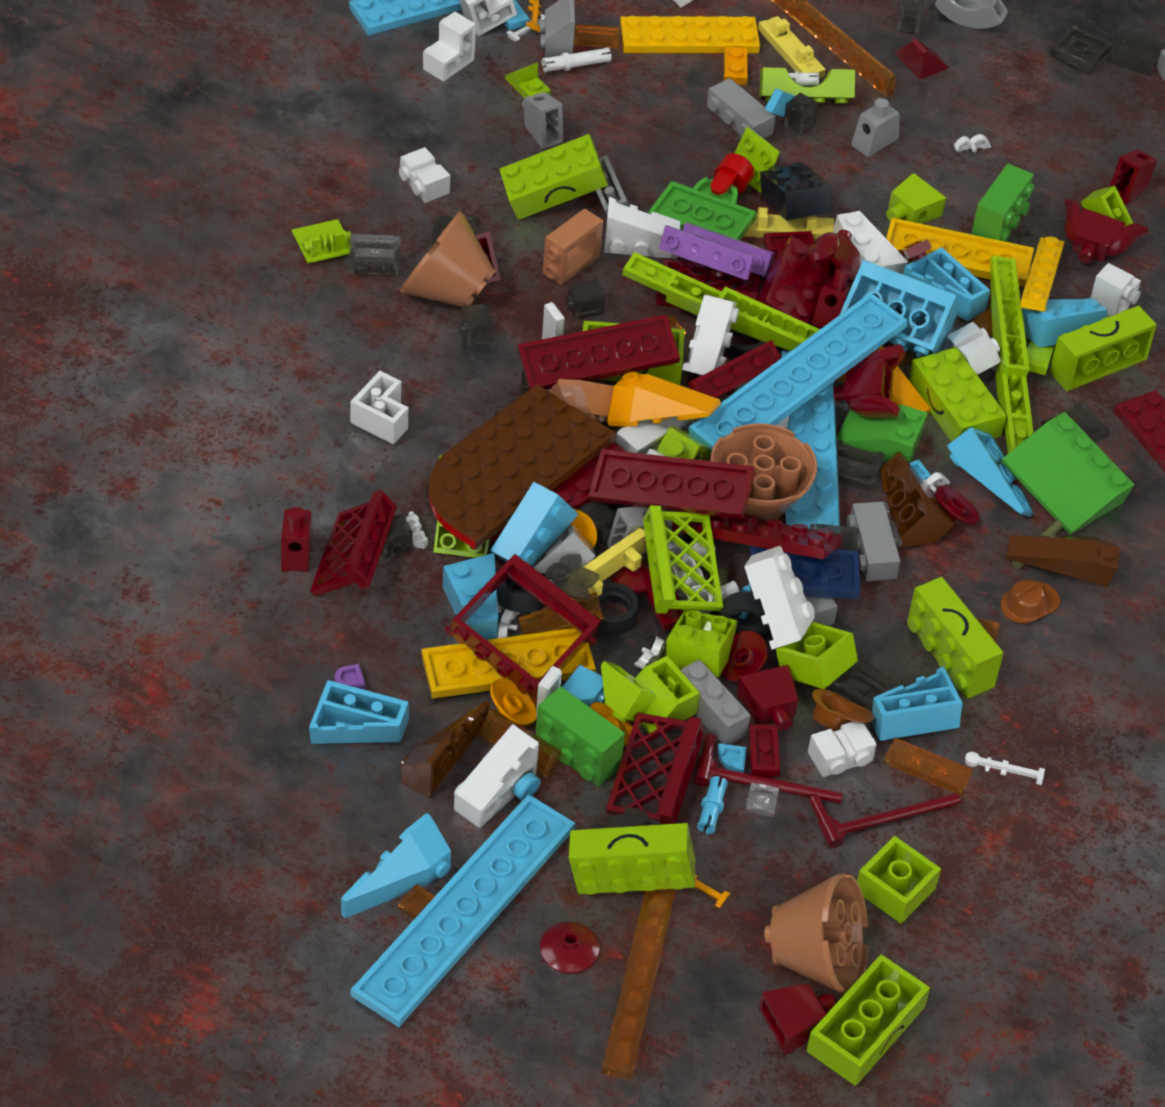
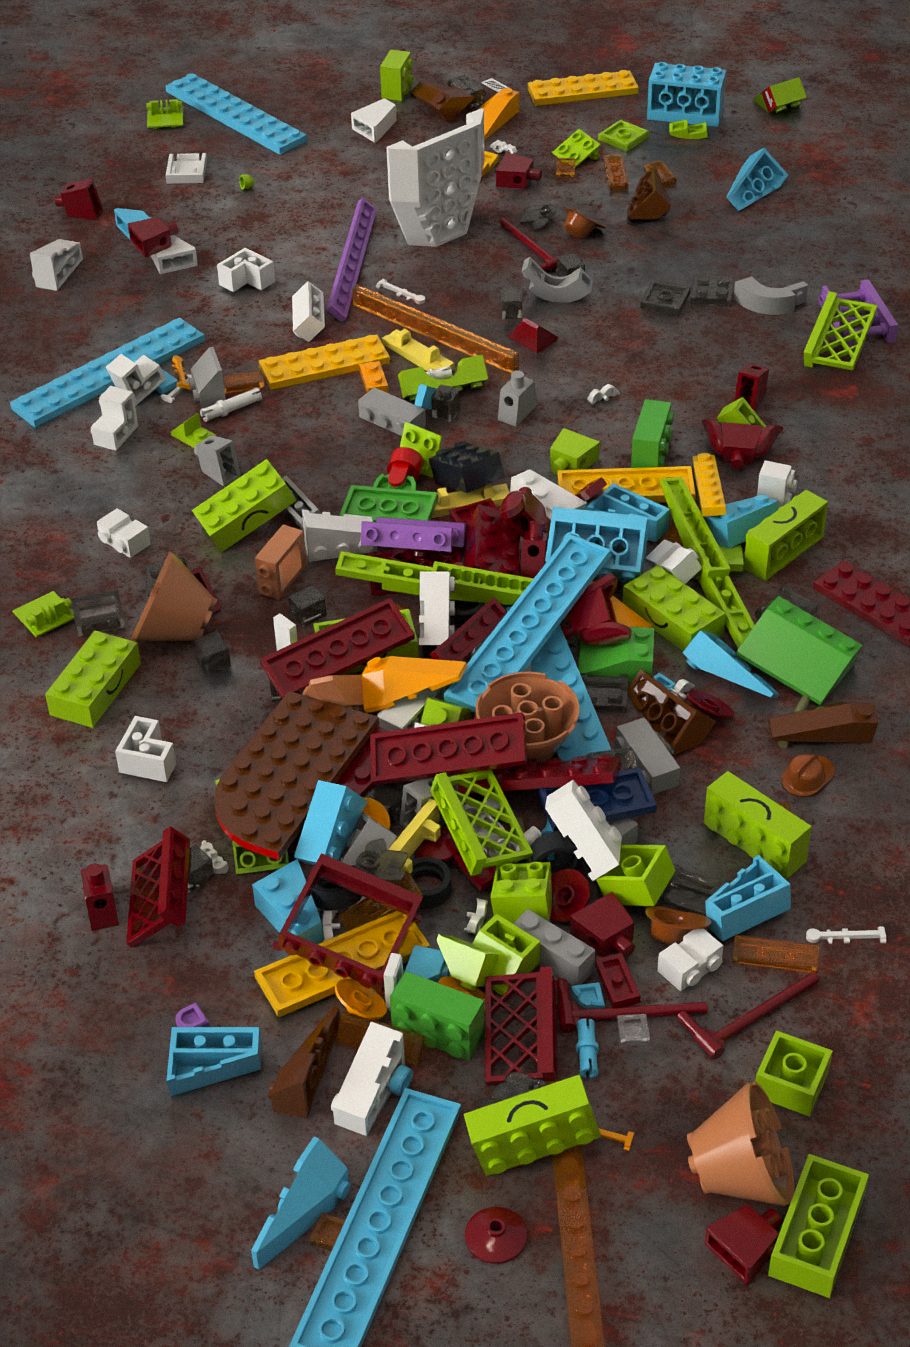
camera: 10 degrees left, 5 degrees down
none -> lime brick [45,631,141,728]

